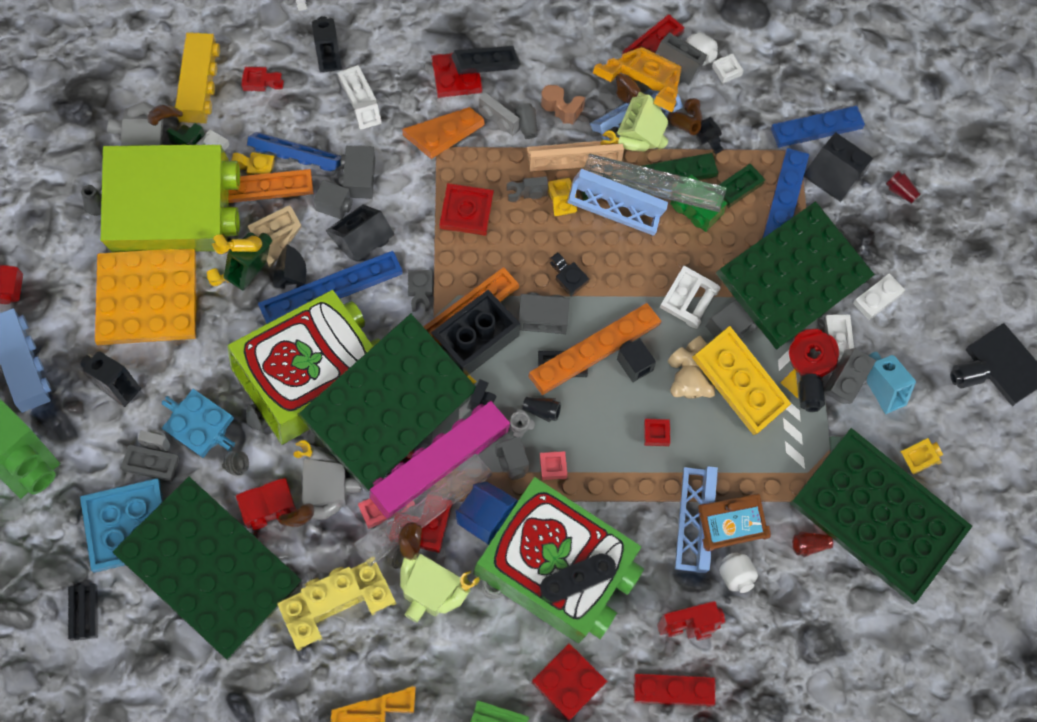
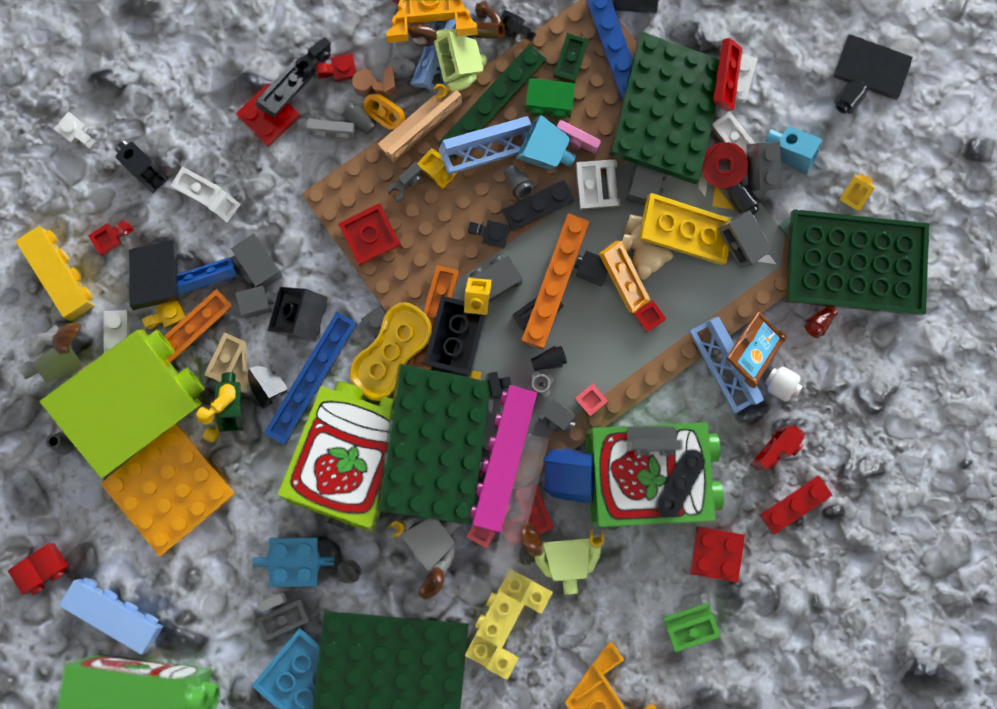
camera: 30 degrees left, 15 degrees up
black torso [80,352,142,407] -> none
dark green panel [166,123,205,145] -> none
red brick [236,478,297,530] -> none
orange wing [402,107,485,159] -> none
clear plate [584,154,726,212] -> none
none -> black tile [129,240,179,310]
none -> black plate [295,37,331,77]
none -> red plate [316,54,357,82]
none -> yellow plate [350,302,432,401]
none -> light orange plate [363,94,405,130]
none -> yellow bracket [464,278,492,315]
none -> black plate [502,180,575,232]
none -> dark grey cone [504,165,534,200]
none -> medium azure torso [516,116,576,170]
none -> bright pink plate [557,120,601,155]
none -> light orange plate [599,240,650,313]
none -> dark grey bracket [627,426,682,456]
none -> red plate [714,38,743,112]
none -> dark grey brick [717,210,772,268]

